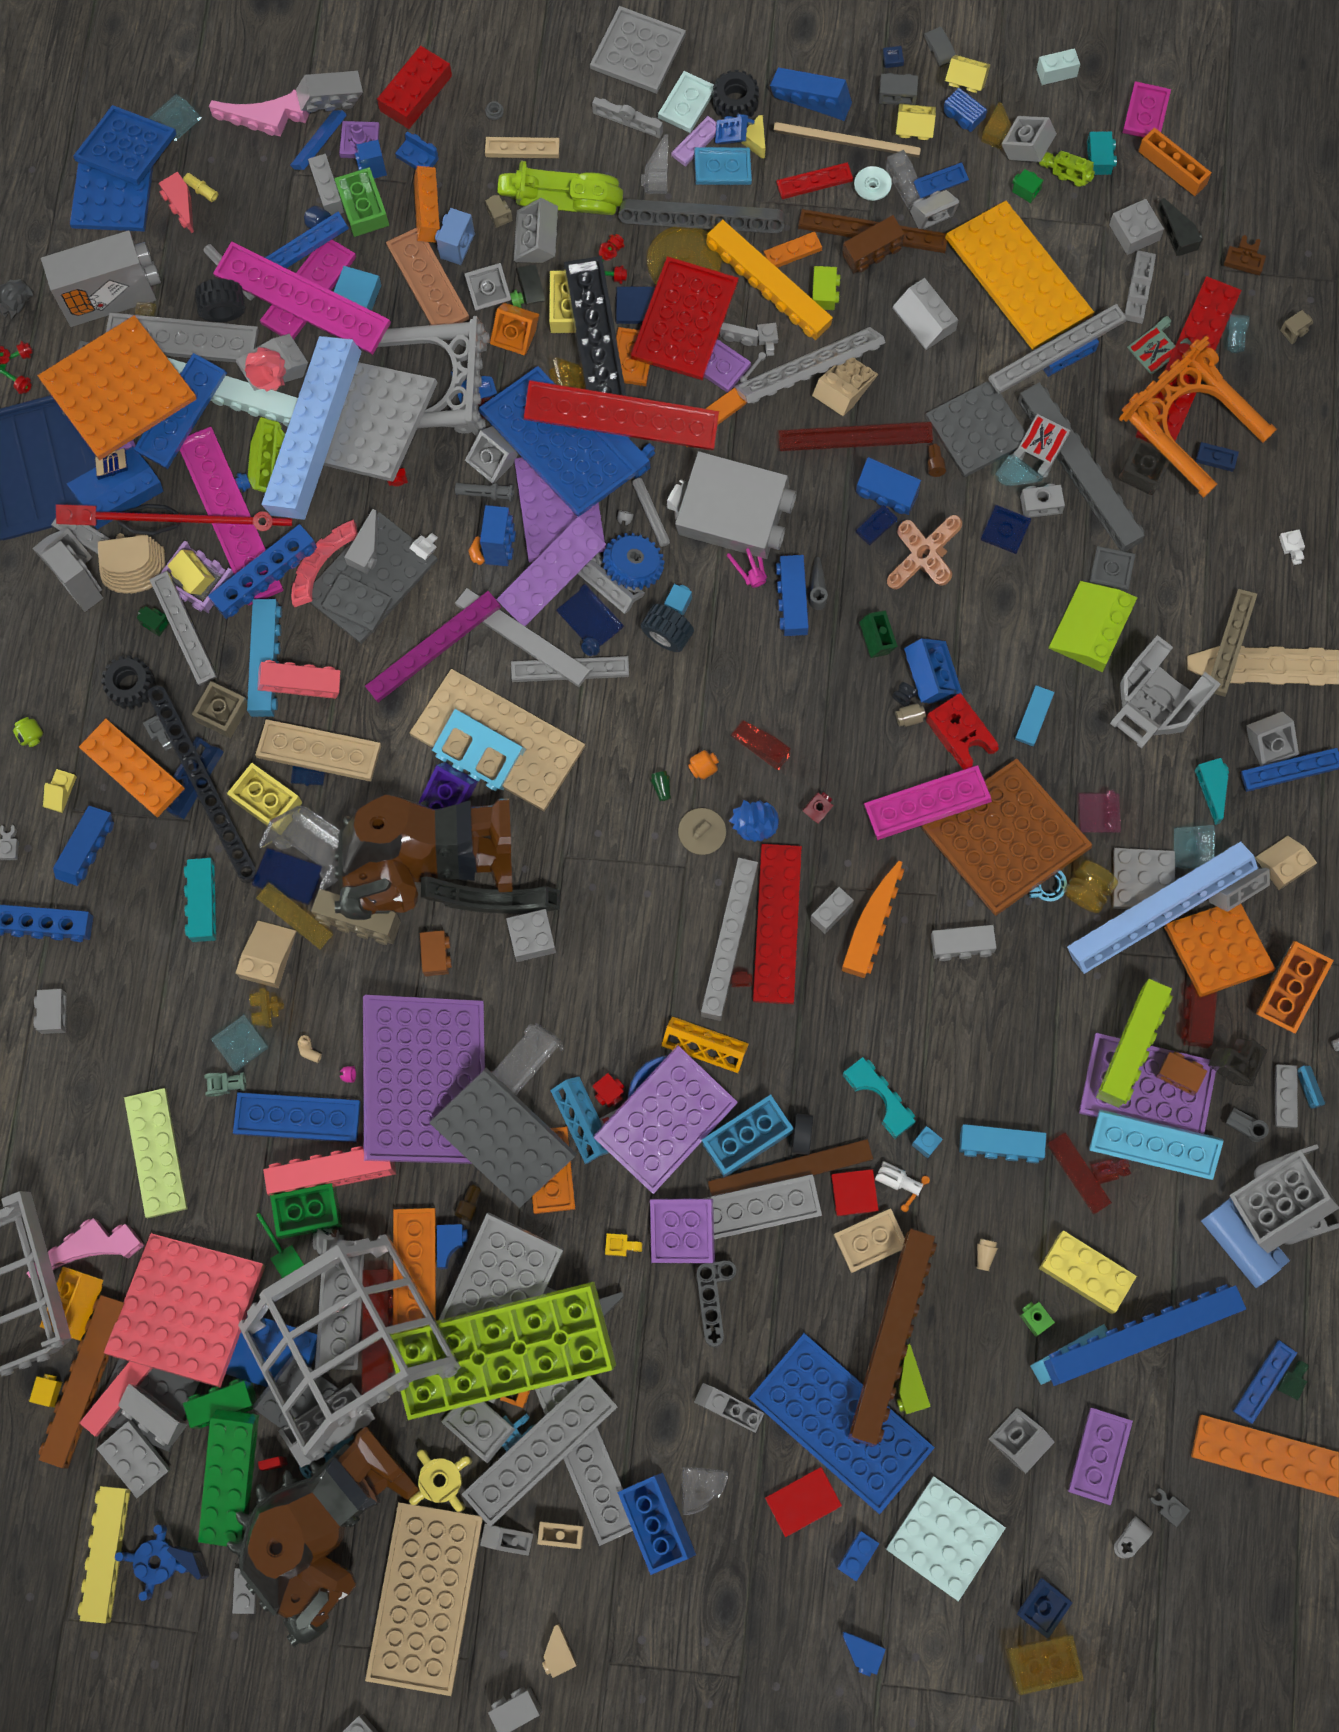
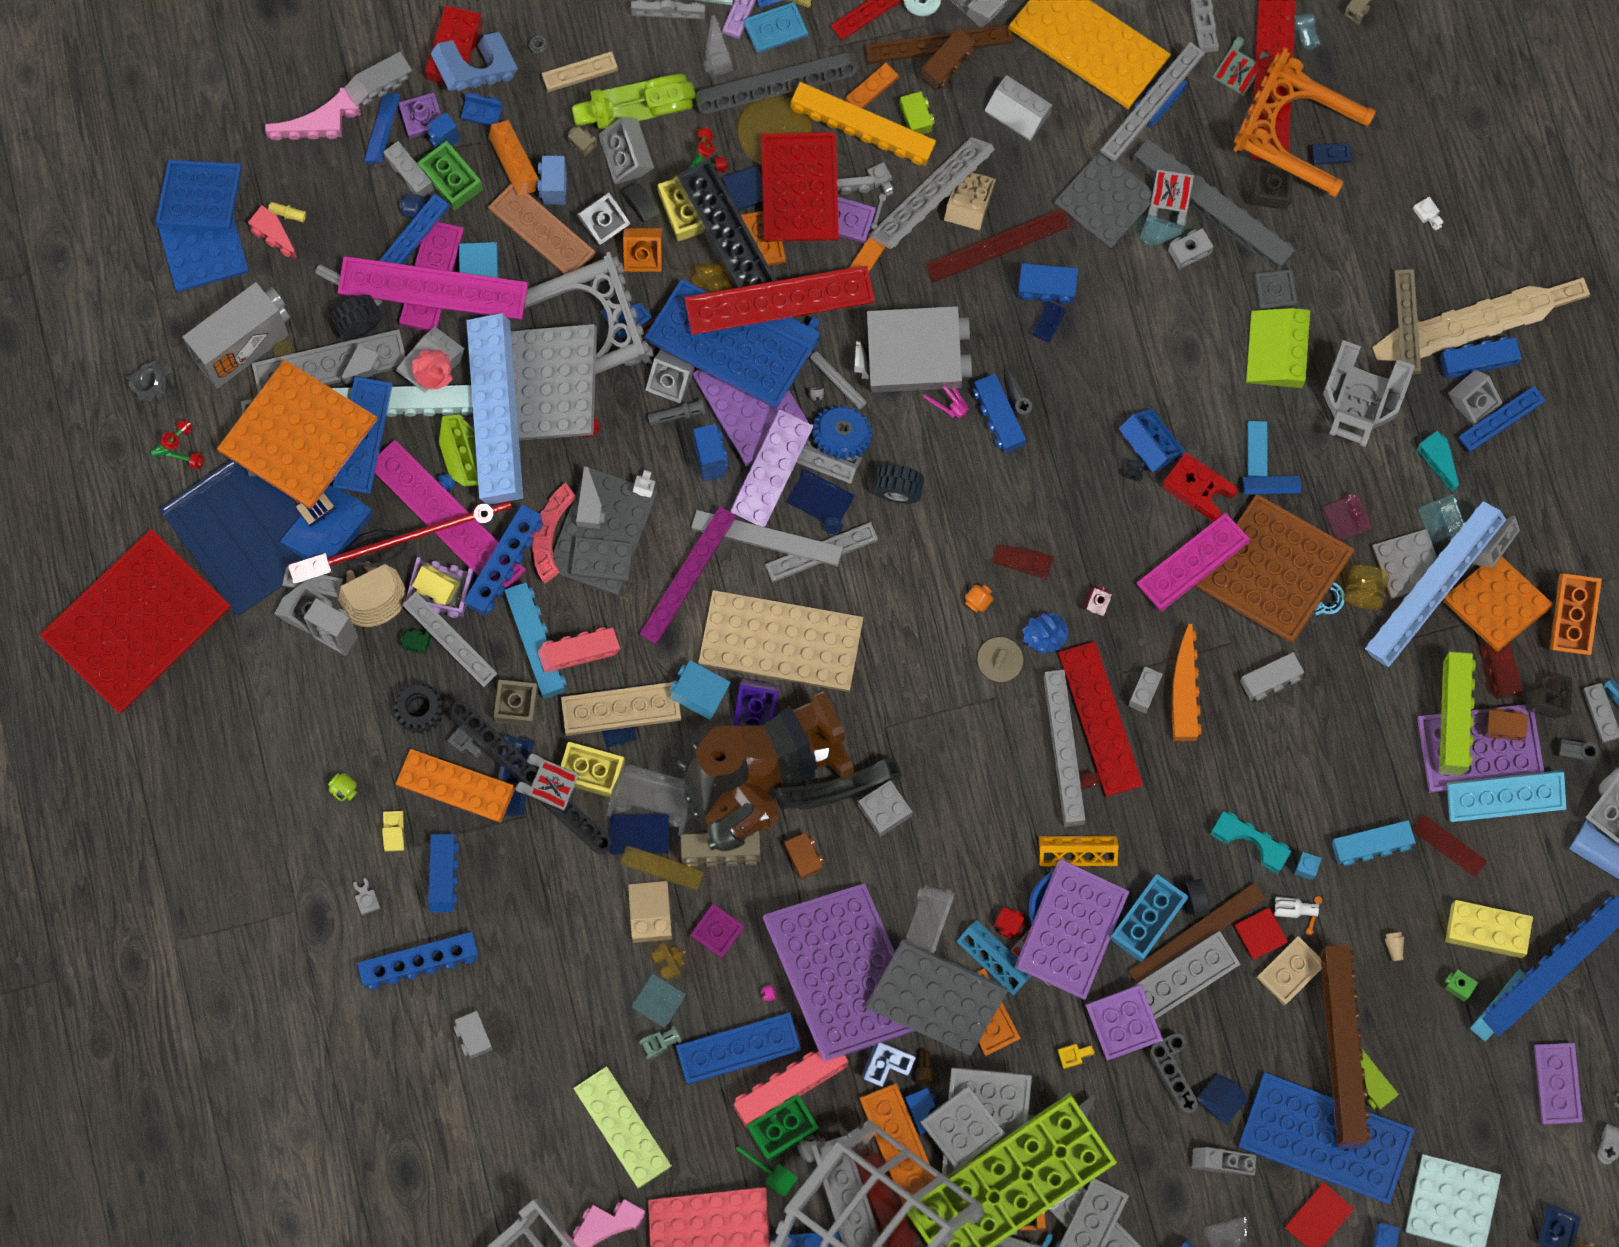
camera: 25 degrees left, 0 degrees up
clear light blue slope [149,94,201,142] -> none
teal brick [184,858,216,942] -> none
tan arm [298,1035,322,1063] -> none
medium azure window [432,709,526,791] -> none
orange arm [469,537,485,565] -> none
bright green plate [510,289,524,308] -> none
dark green cone [650,771,671,802] -> none
dark azure brick [664,584,692,616] -> none
dark green brick [859,610,898,658] -> none
nougat piece [887,515,962,589] -> none
dark tan brick [895,703,926,727] -> none
reddish brown piece [928,444,946,477] -> none
clear blue tile [981,505,1031,554] -> none
light grey slope [989,1408,1054,1474] -> none
clear red plate [1091,1159,1131,1184] -> none
tan slope [1255,836,1317,890] -> none
none -> light grey slope [342,344,381,384]
none -> medium blue arch [431,32,518,91]
none -> flag [516,754,579,811]
none -> dark azure brick [670,660,730,720]
none -> magenta plate [690,904,745,959]
none -> brick [861,1042,916,1086]
none -> light grey plate [921,1085,1005,1170]
none -> dark blue slope [1196,1074,1248,1125]
none -> blue tile [1242,476,1302,494]
none -> blue brick [1440,337,1522,379]

